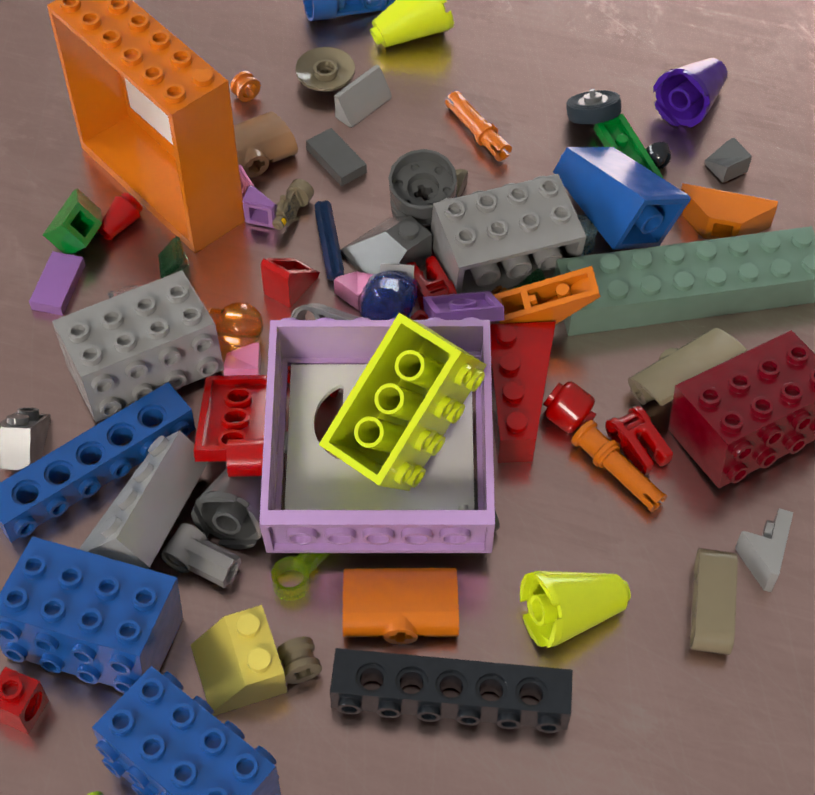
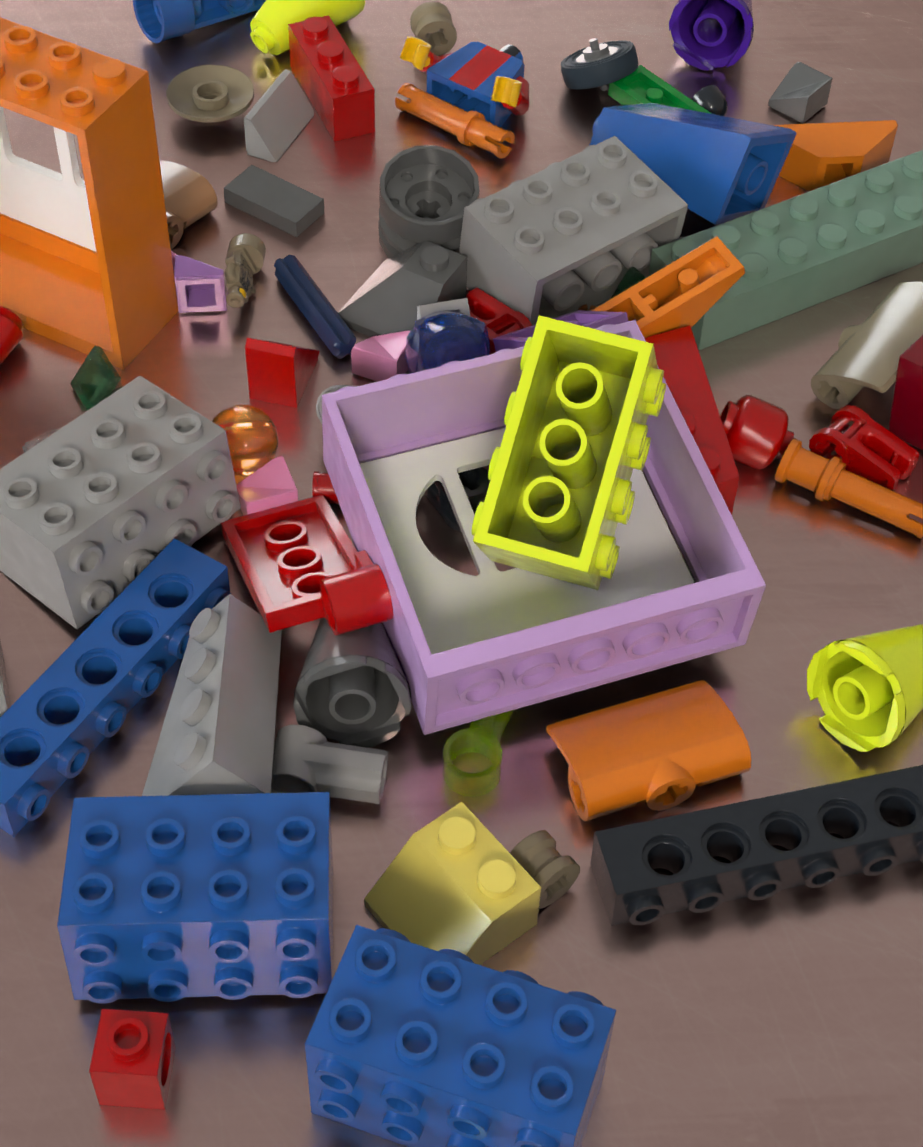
camera: 20 degrees left, 5 degrees down
none -> red brick [288,15,375,142]
none -> torso [400,36,529,128]
none -> dark tan wheel [410,1,457,56]

